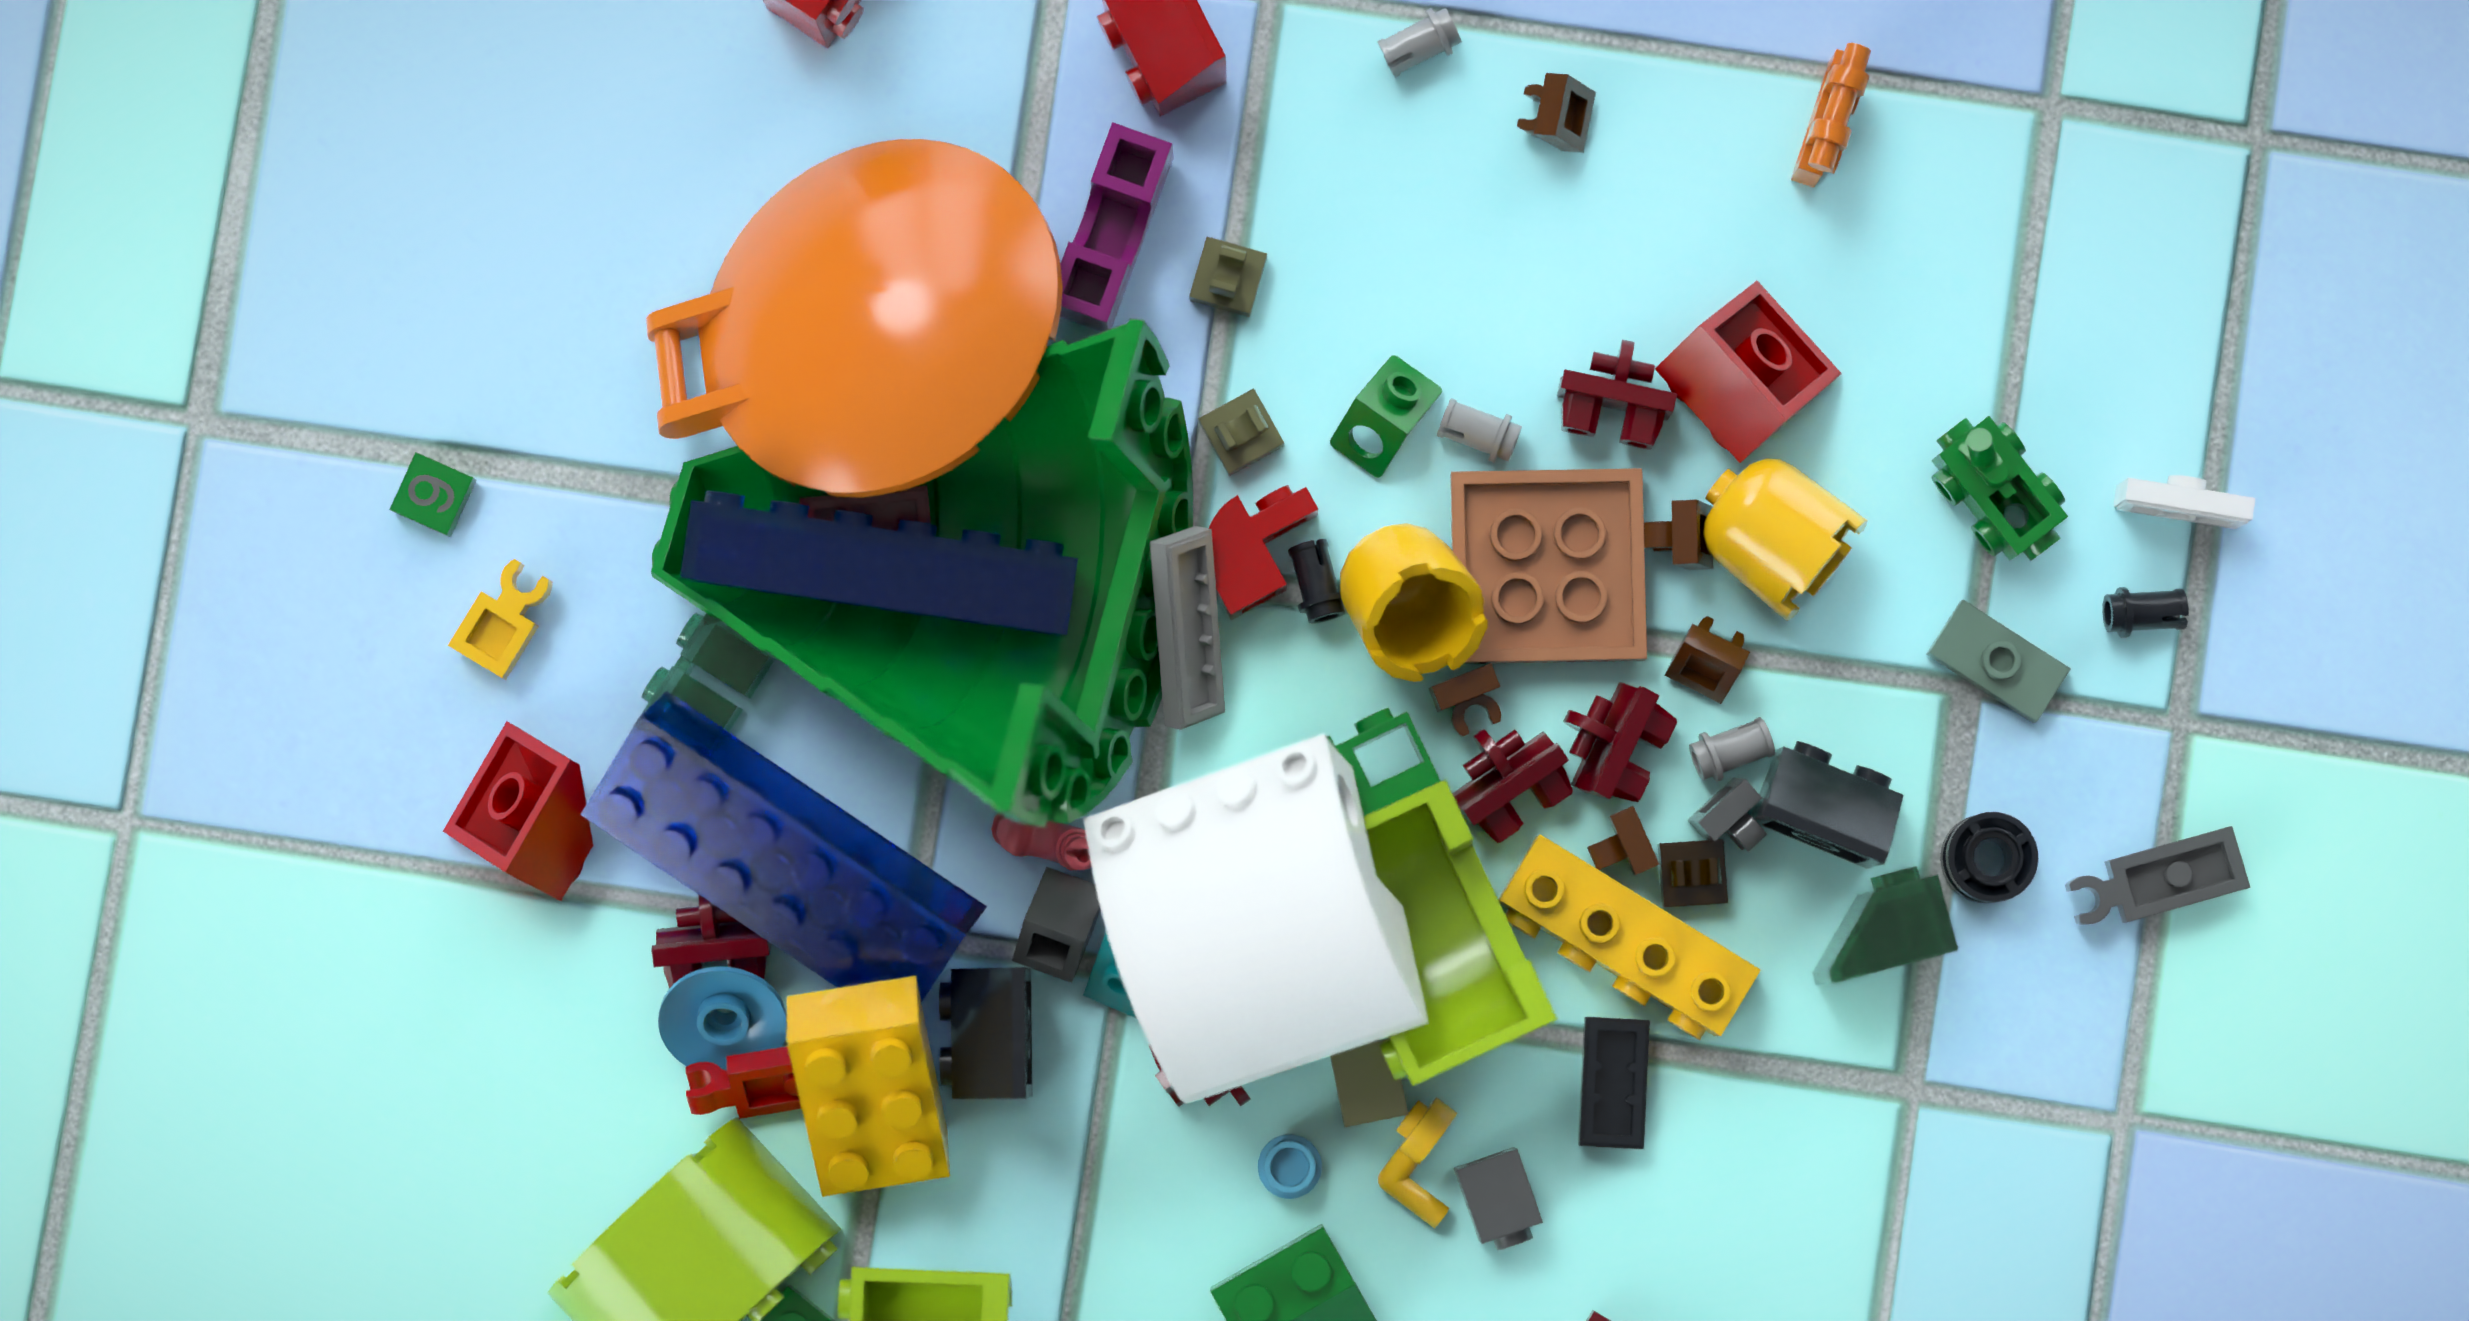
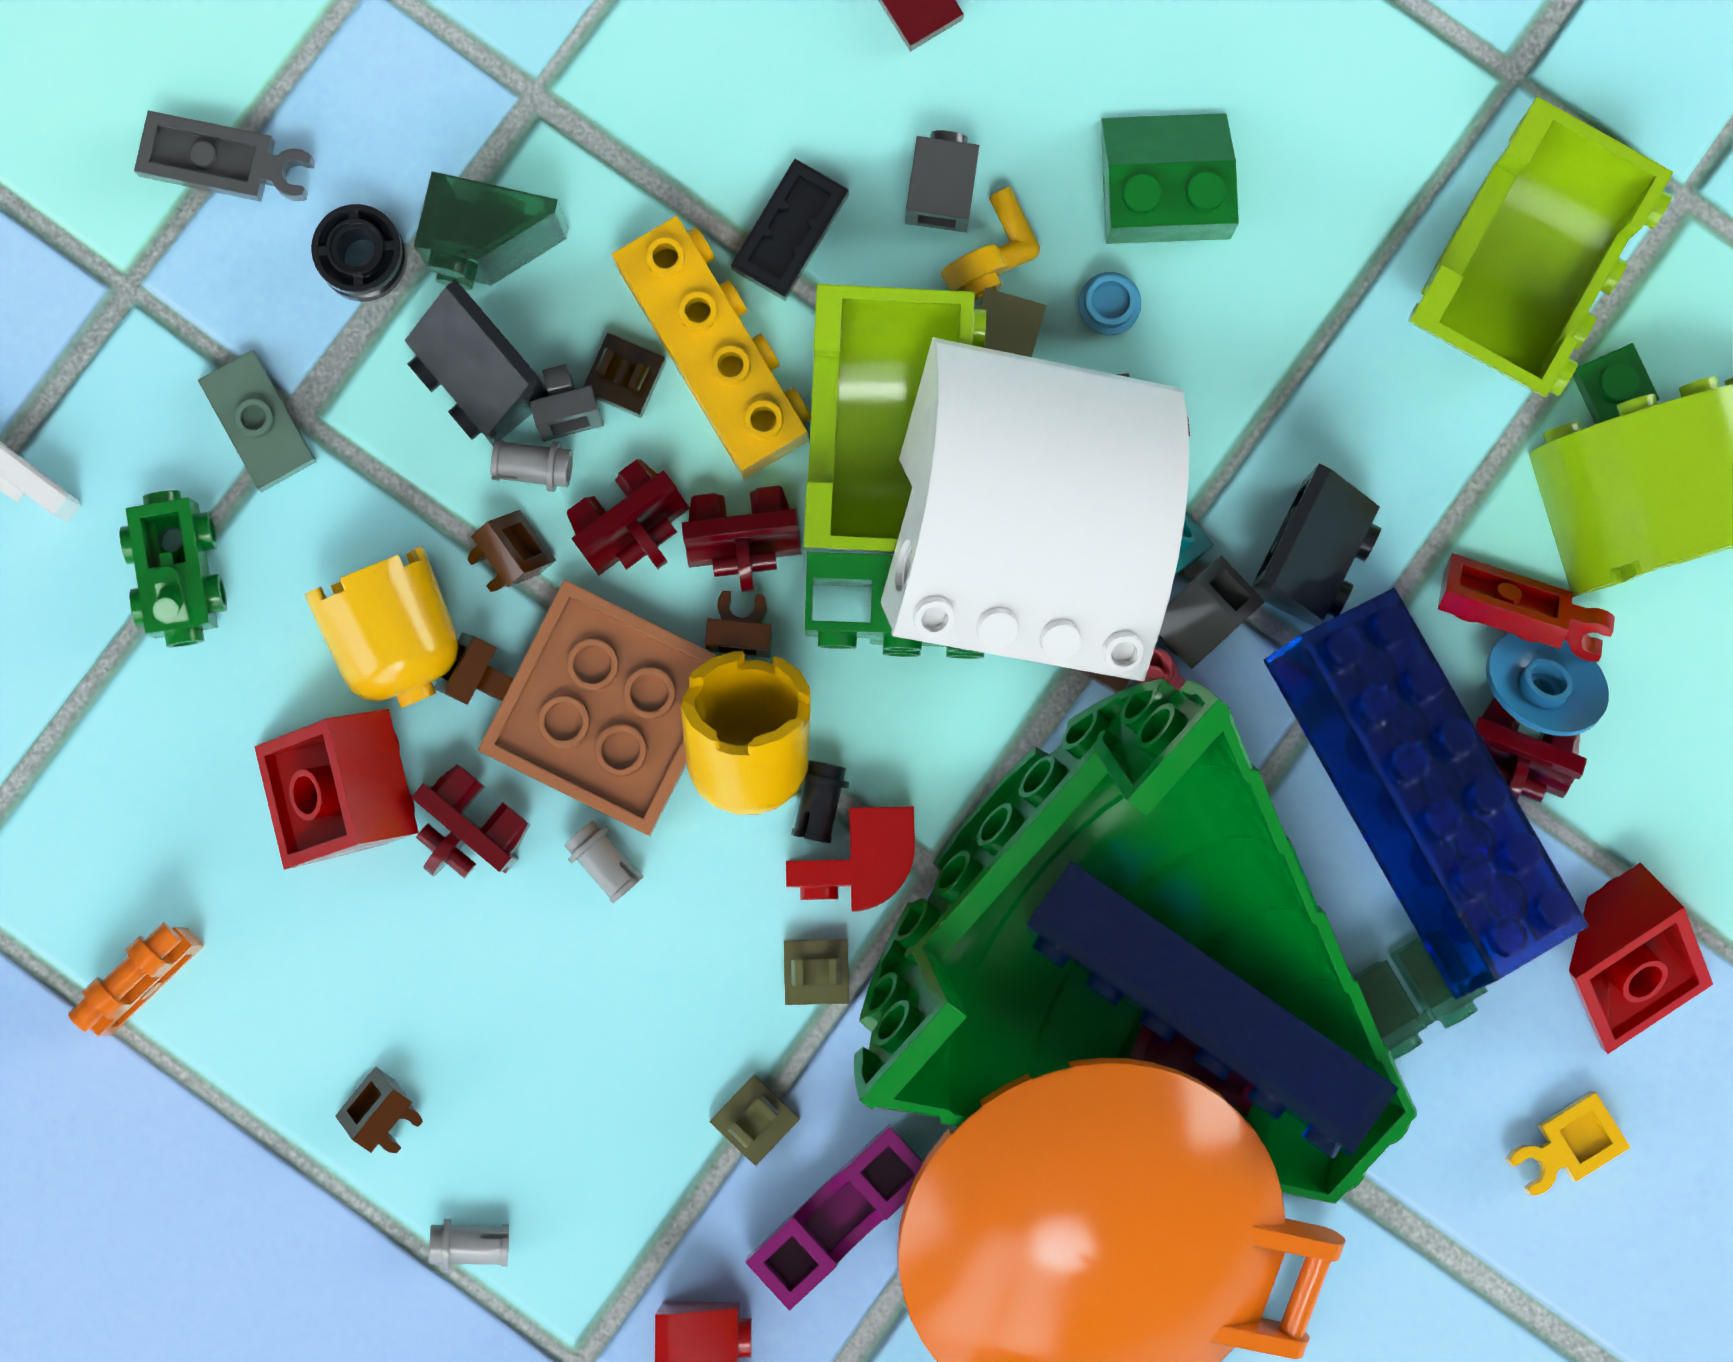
camera: 155 degrees left, 0 degrees up
green tile [389,452,477,538] -> none
yellow brick [787,976,950,1197] -> none
light grey plate [1150,526,1225,730] -> none
green bracket [1330,355,1442,478] -> none
reddish brown tile [1587,806,1660,876] -> none
black pin [2102,587,2189,638] -> none

